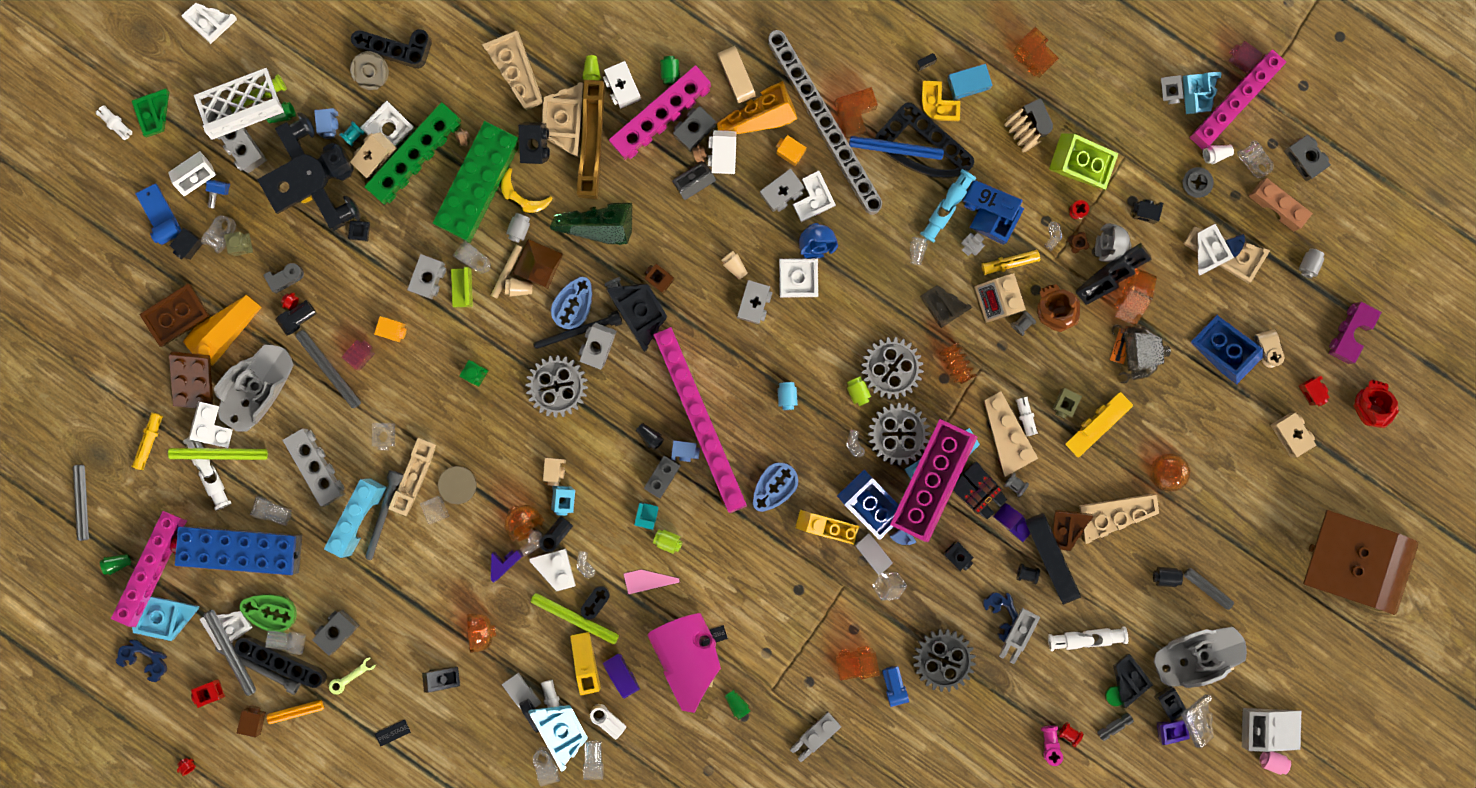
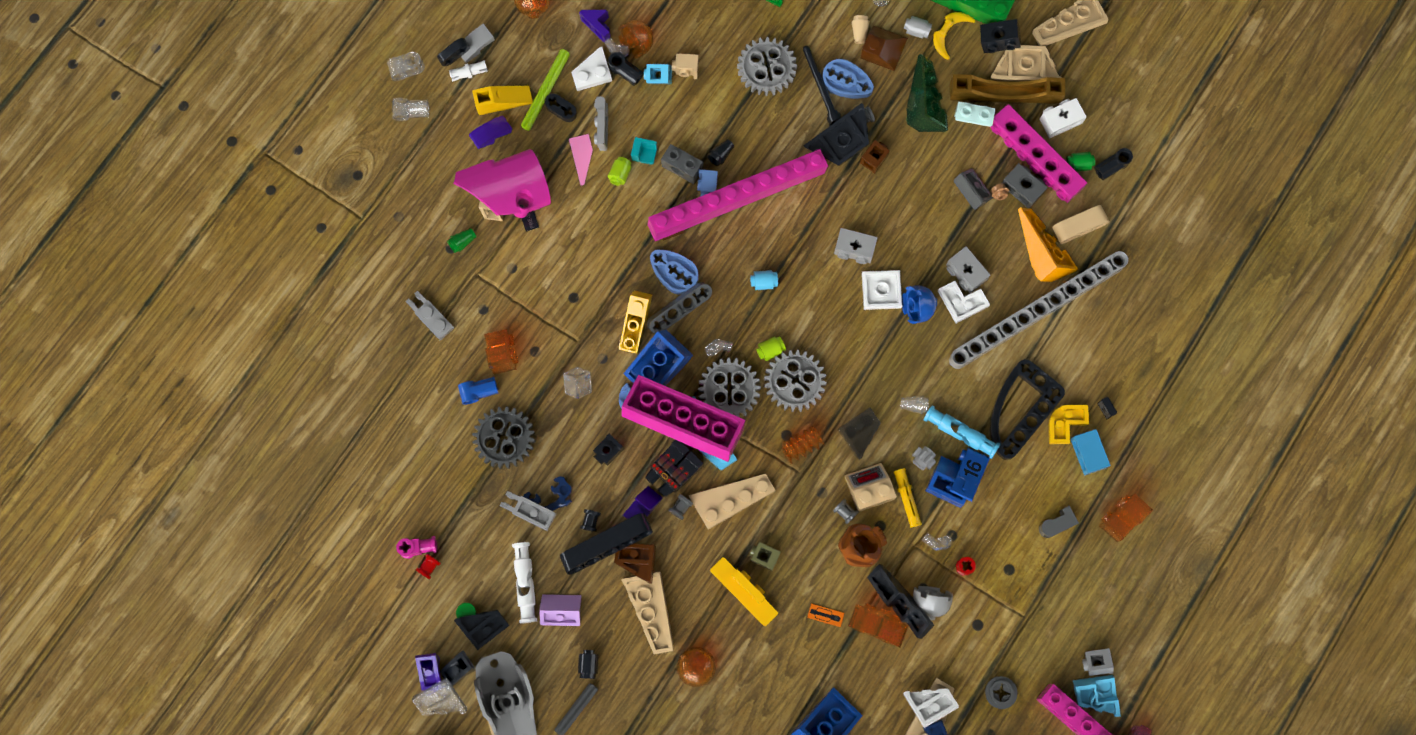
camera: 90 degrees right, 10 degrees down
tan bar [490,244,522,299] -> none
wing [528,705,588,772] -> none
clear arm [577,551,596,578] -> none
light grey brick [579,323,617,370] -> none
lime cone [582,55,601,81] -> none
white piece [590,704,627,740] -> none
white brick [708,130,737,174] -> none
tan cone [721,251,748,280] -> none
light orange brick [776,135,807,167] -> none
clear orange brick [834,87,878,139] -> none
blue axle [849,136,944,160] -> none
light grey slope [854,533,893,575] -> none
tan piece [1005,109,1041,152] -> none
white pin [1016,397,1038,437] -> none
lime slope [1049,133,1118,190] -> none
reddish brown plate [1067,232,1090,254] -> none
dark grey axle [1097,713,1134,741] -> none
clear smoke torso [1111,325,1171,384] -> none
black brick [1131,199,1164,224] -> none
white cone [1203,144,1234,164] -> none
none -> lavender panel [539,594,581,626]
none -> light grey hinge [594,96,608,151]
none -> dark grey beam [647,282,712,334]
none -> light aqua bracket [954,102,995,127]
none -> black piece [1094,148,1133,180]

